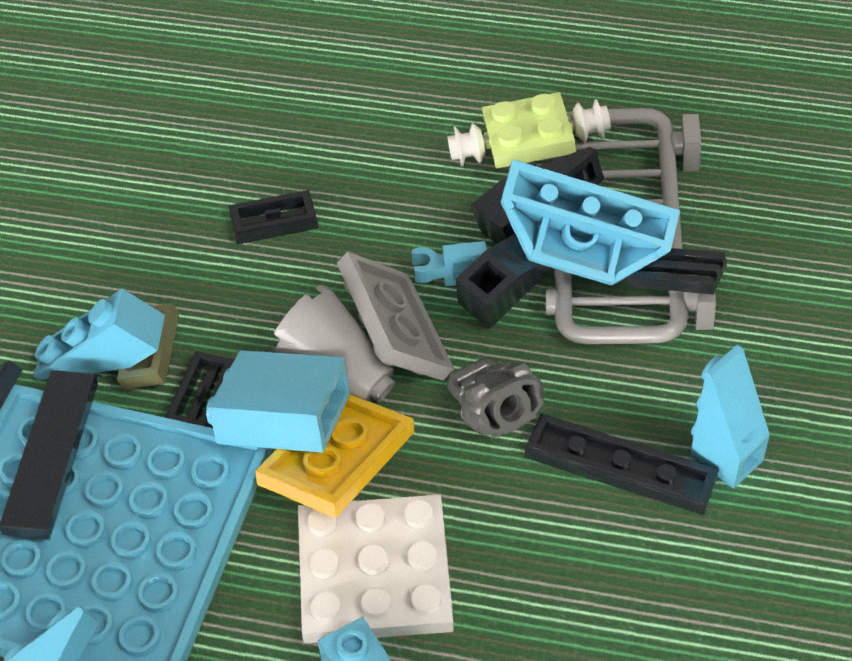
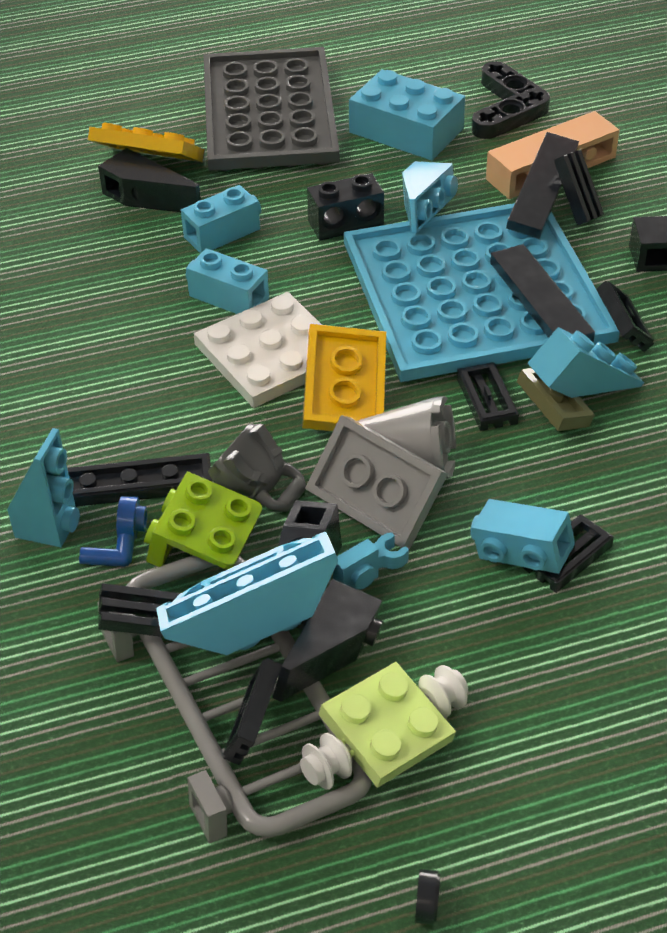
camera: 150 degrees right, 5 degrees down
medium azure brick [206,350,350,453] -> none
none -> blue plate [79,496,147,567]
none -> lime bracket [144,471,262,569]
none -> black tile [223,658,282,765]
none -> black tile [415,869,440,925]
none -> medium azure brick [471,499,575,574]

